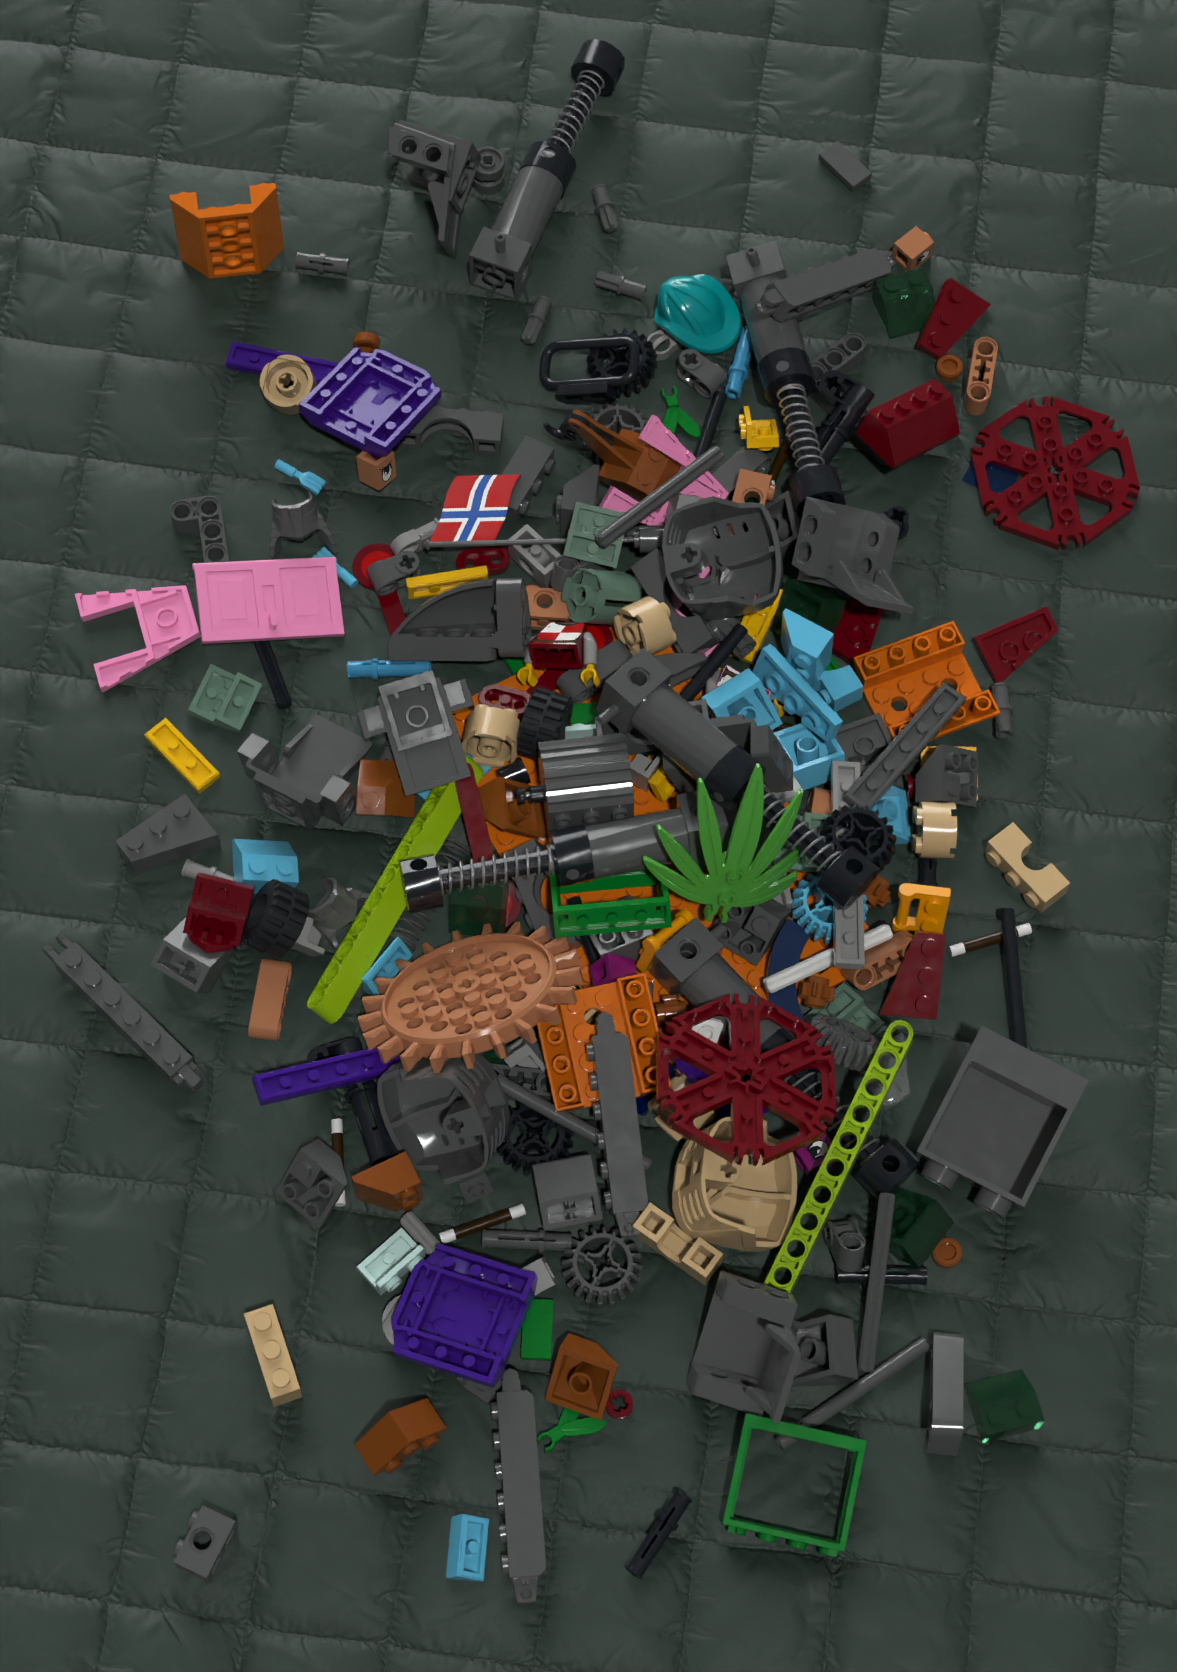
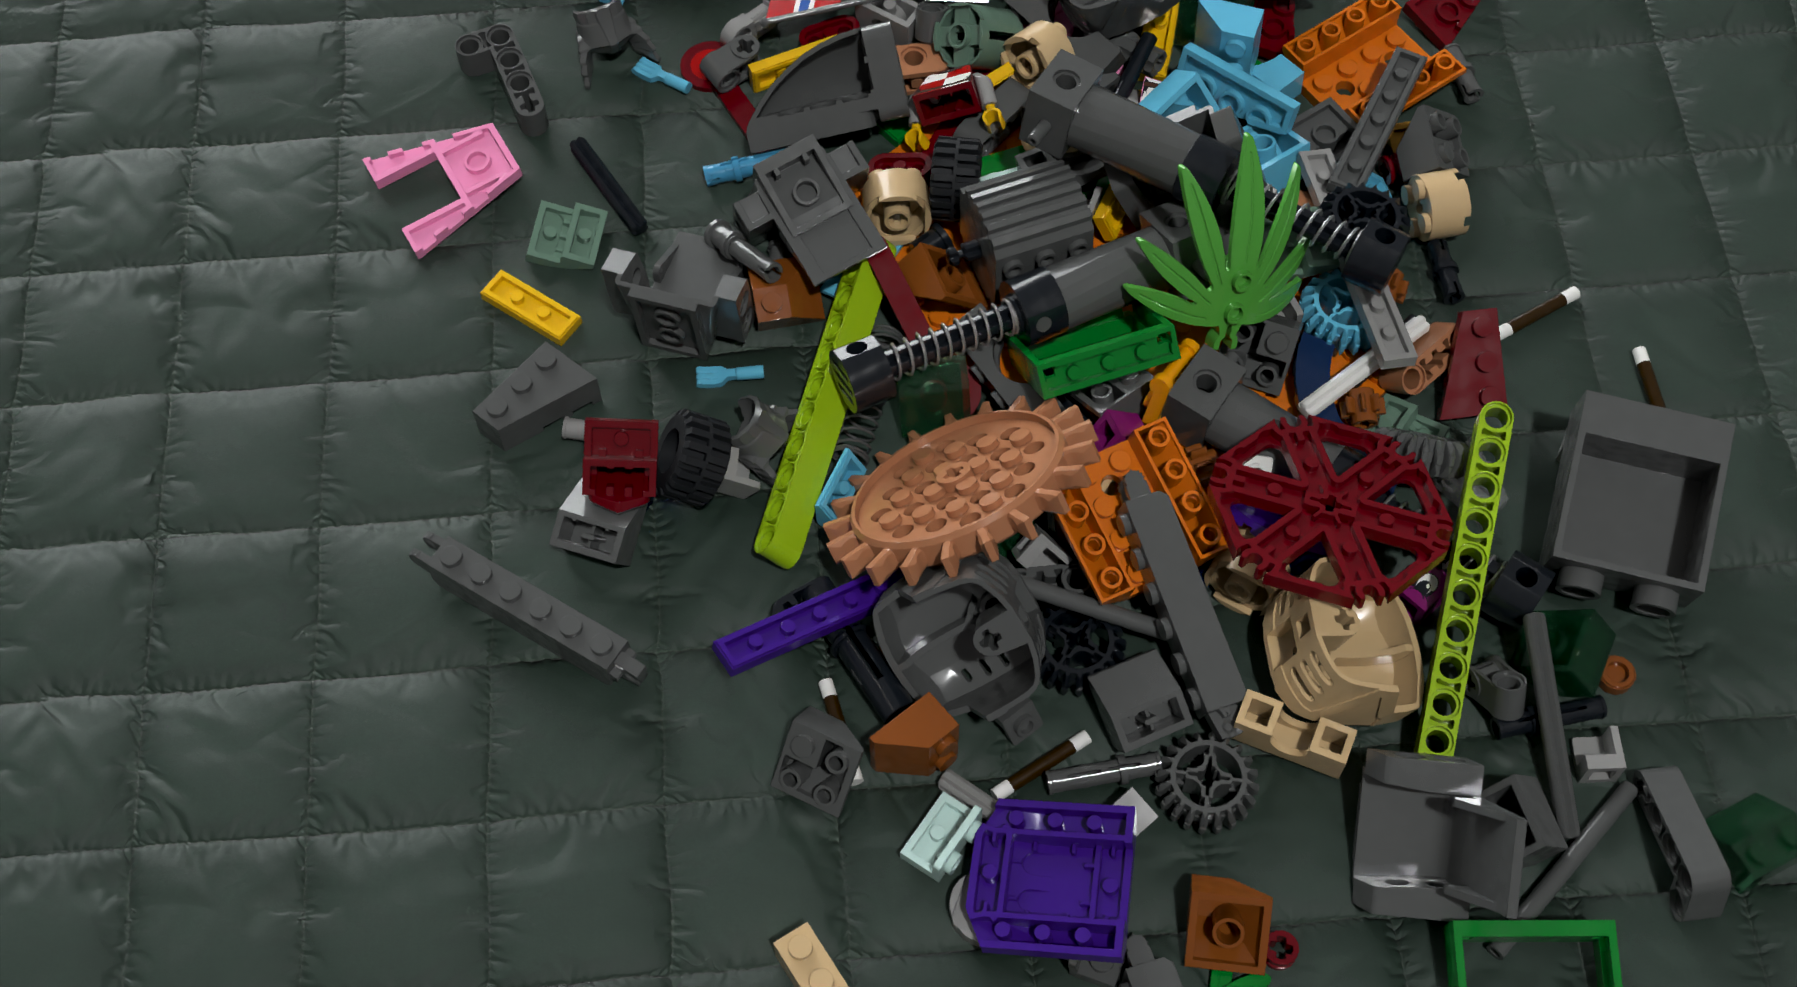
camera: 10 degrees left, 5 degrees down
bright pink door [192,557,345,644] -> none
medium azure slope [232,839,299,894] -> none
nougat beam [248,958,292,1041] -> none
green tile [521,1299,554,1361] -> none
light orange plate [891,883,951,933] -> none
tan arch [984,822,1070,913] -> none
black piece [1000,908,1027,1048] -> none
none -> medium azure piece [696,365,765,388]
none -> dark grey pin [704,219,783,283]
none -> yellow tile [986,62,1015,89]
none -> light grey panel [1570,726,1627,783]
none -> dark brown bar [1632,346,1666,408]

